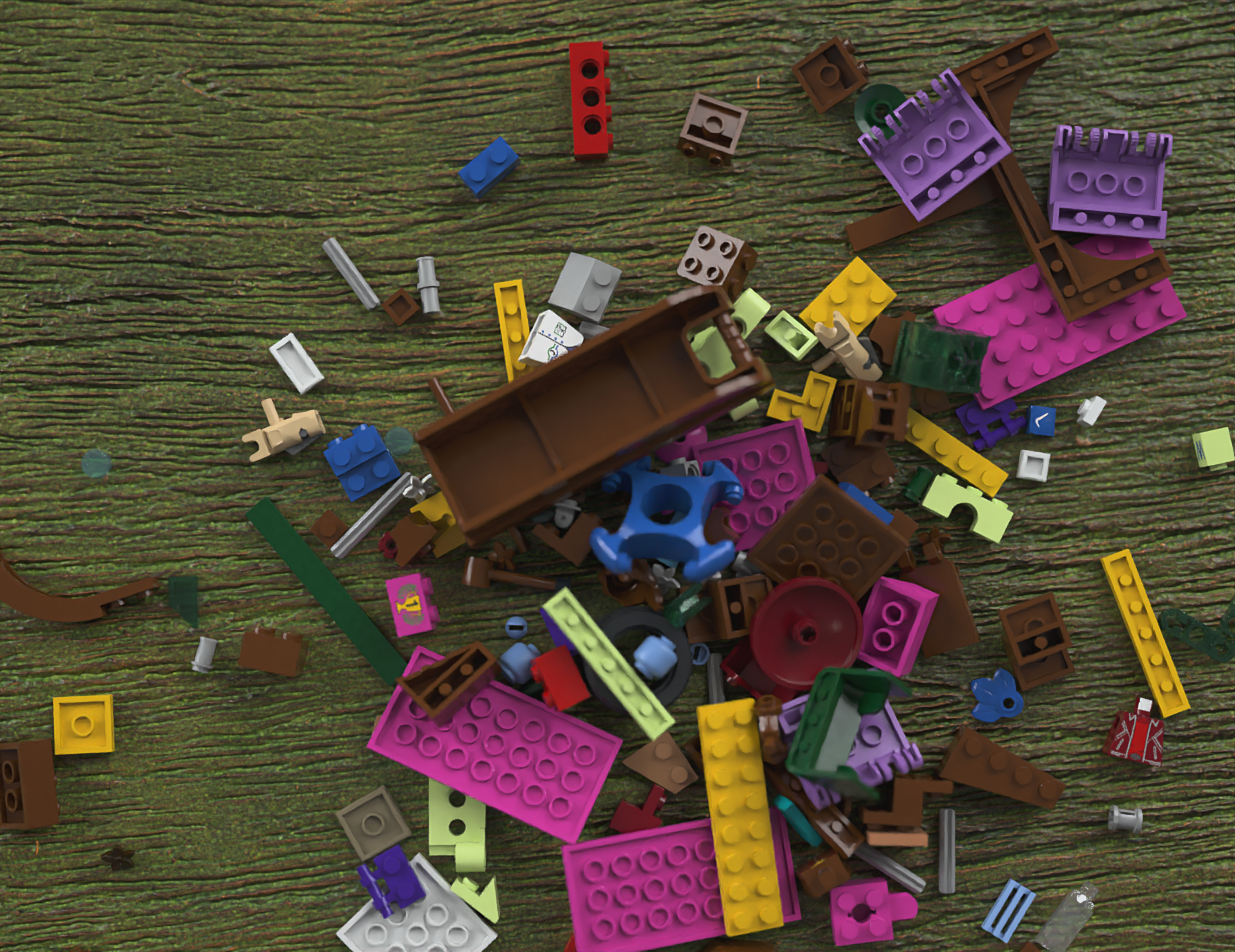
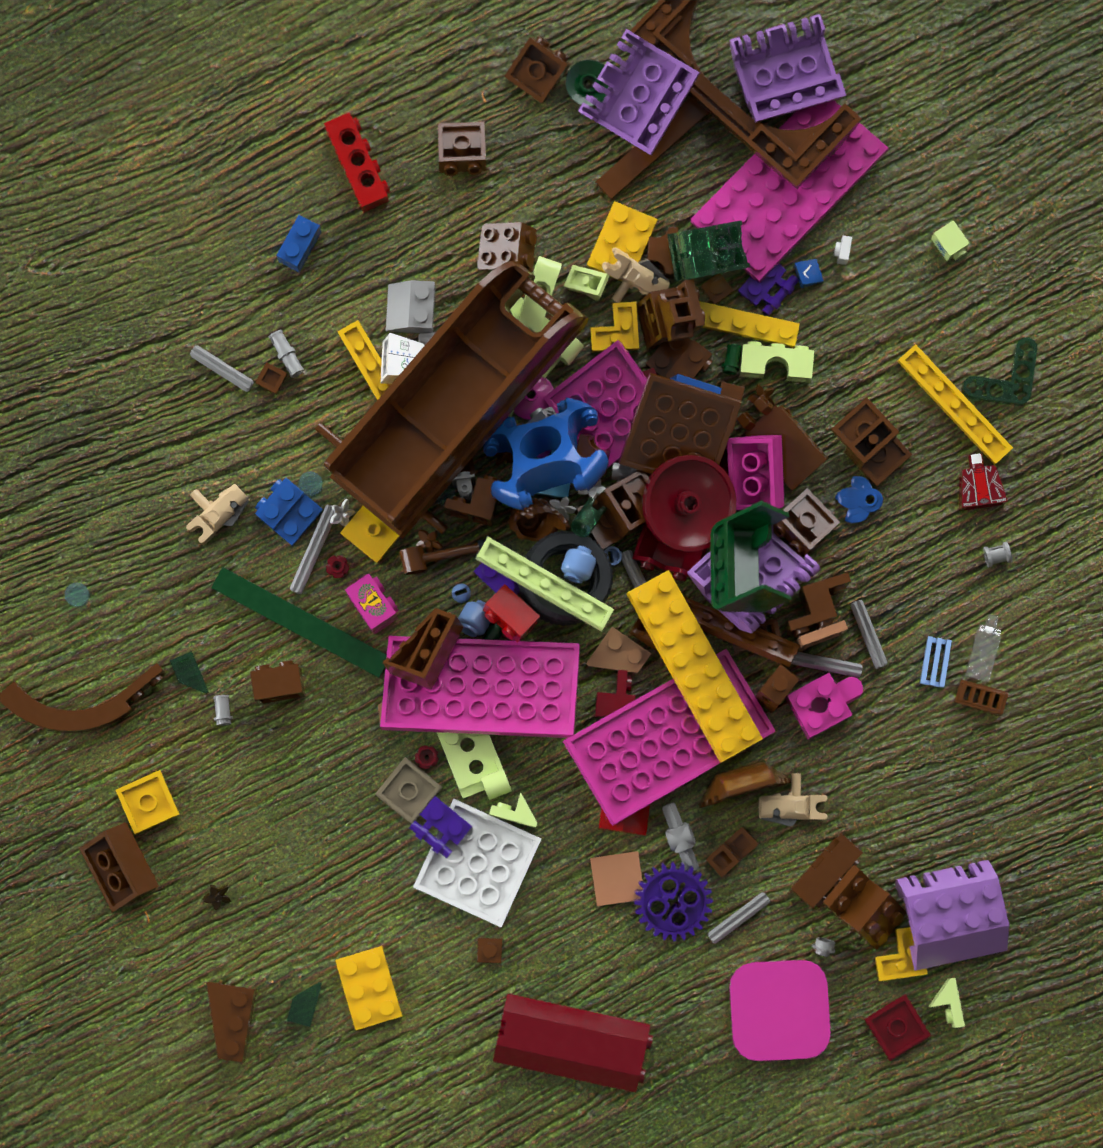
camera: 20 degrees left, 5 degrees down
white tile [269,333,325,395] -> none
reddish brown plate [309,509,350,549] -> none
reddish brown brick [389,510,450,568] -> none
reddish brown piece [753,695,789,764] -> none
teal tile [772,794,823,847] -> none
reddish brown wedge [934,724,1067,810] -> none
white tile [1016,450,1050,482] -> none
none -> dark red plate [415,745,439,769]
none -> plate [773,488,840,557]

